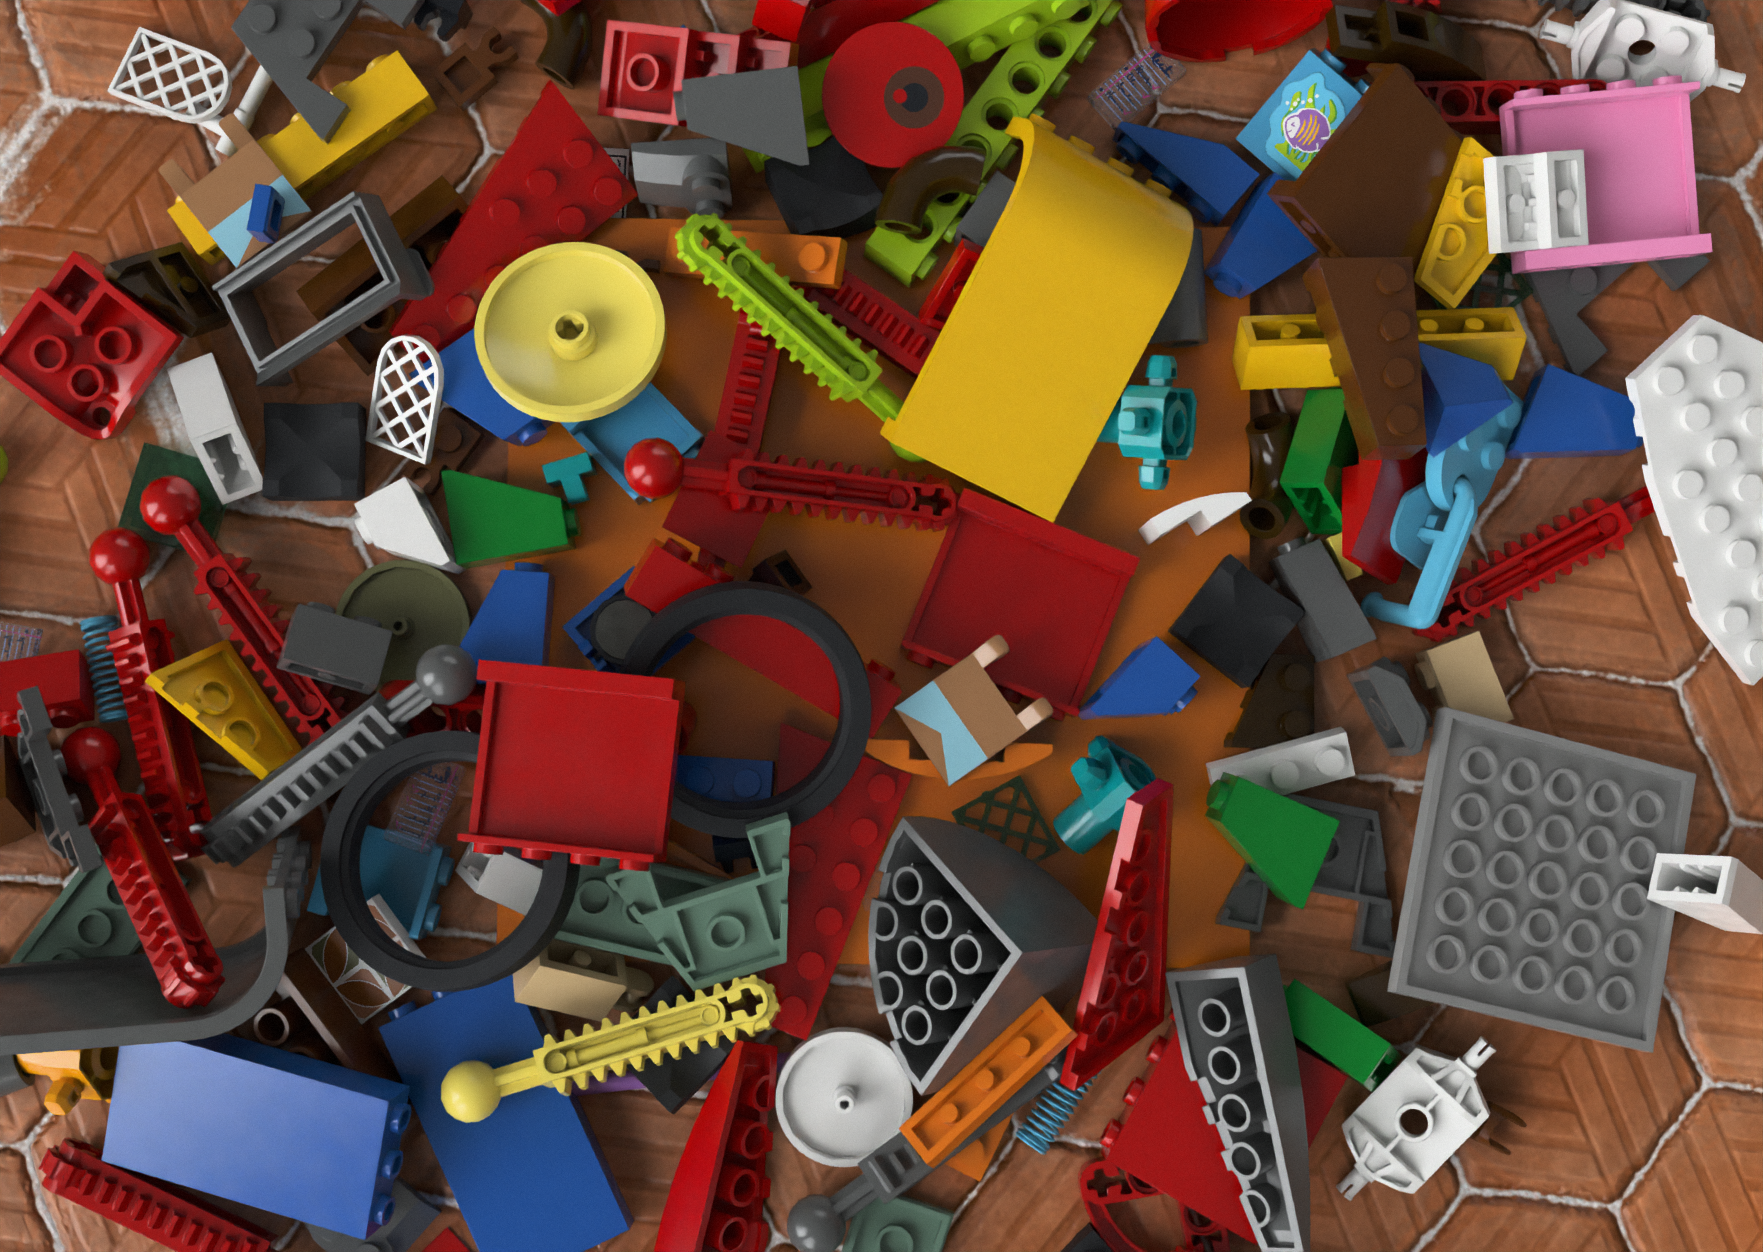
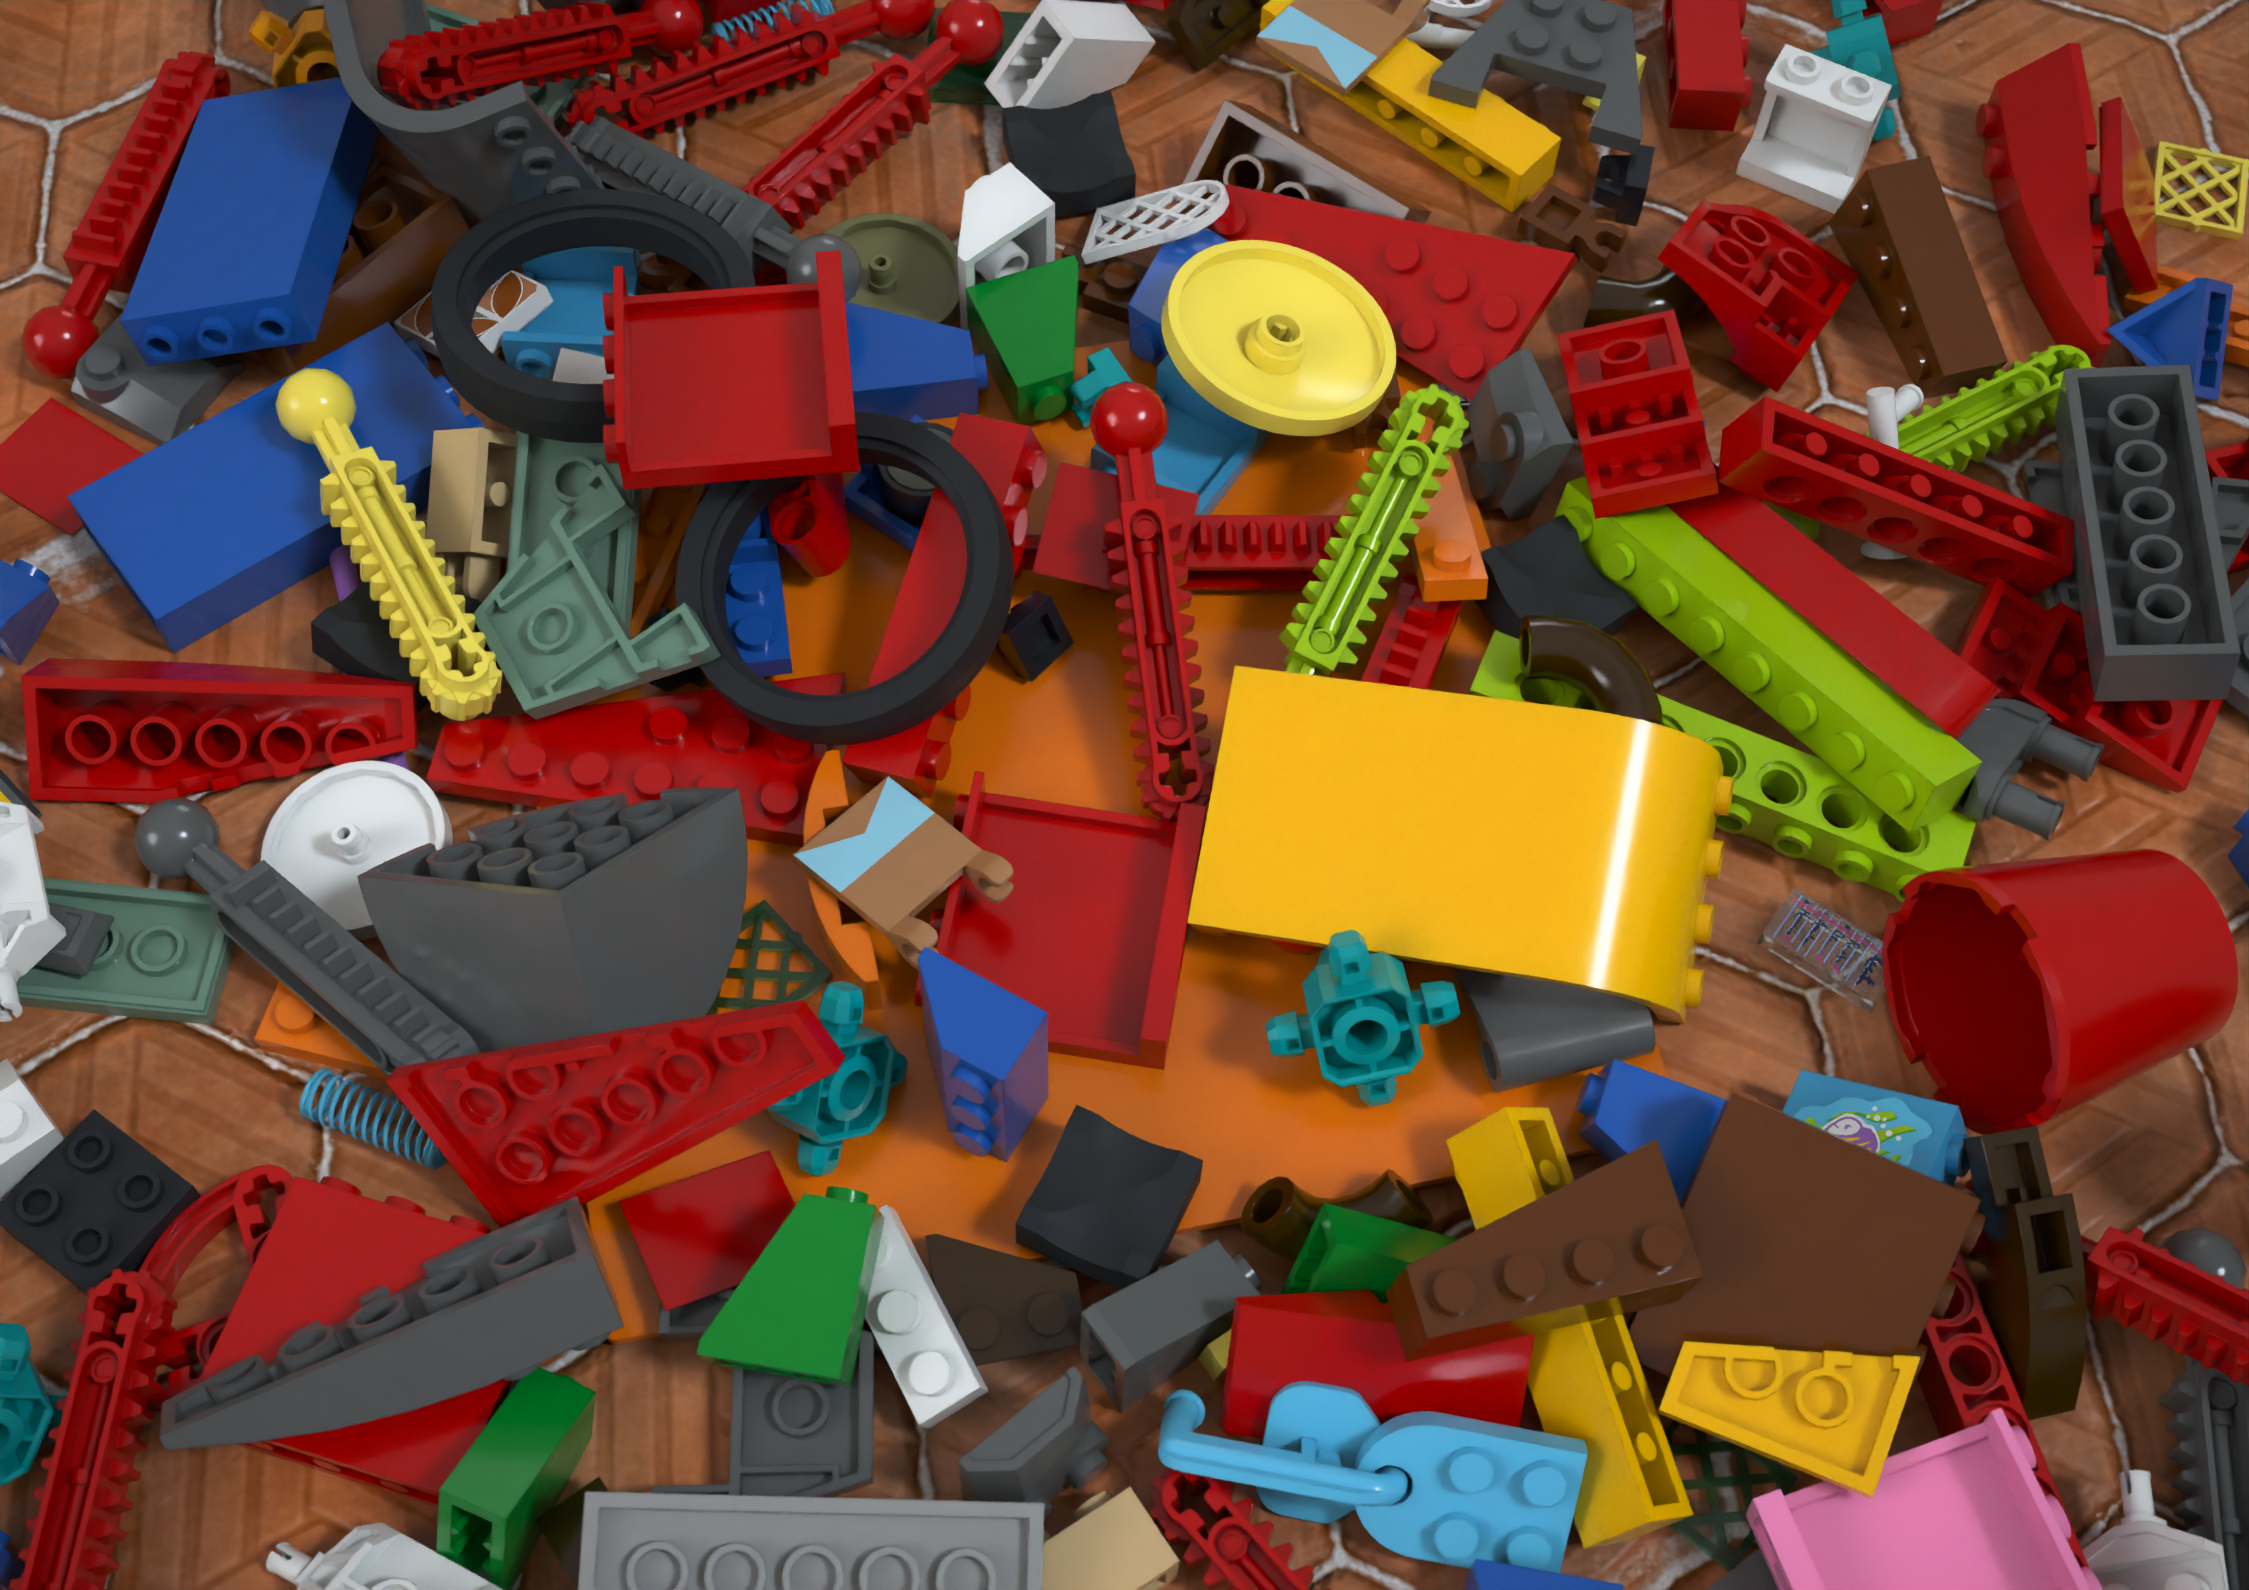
camera: 85 degrees right, 25 degrees down
yellow wing [145,639,302,780] -> none
dark grey piece [211,191,435,387] -> none
blue tile [247,183,285,244] -> none
dark grey brick [276,602,393,695] -> none
dark grey slope [673,66,809,166] -> none
red tile [822,22,964,168] -> none
orange plate [899,996,1078,1168] -> none
blue slope [1112,121,1260,227] -> none
white slope [1138,492,1252,545] -> none
blue slope [1419,342,1514,458] -> none
white slope [1483,149,1589,254] -> none
none -> red sticker [619,1150,795,1312]

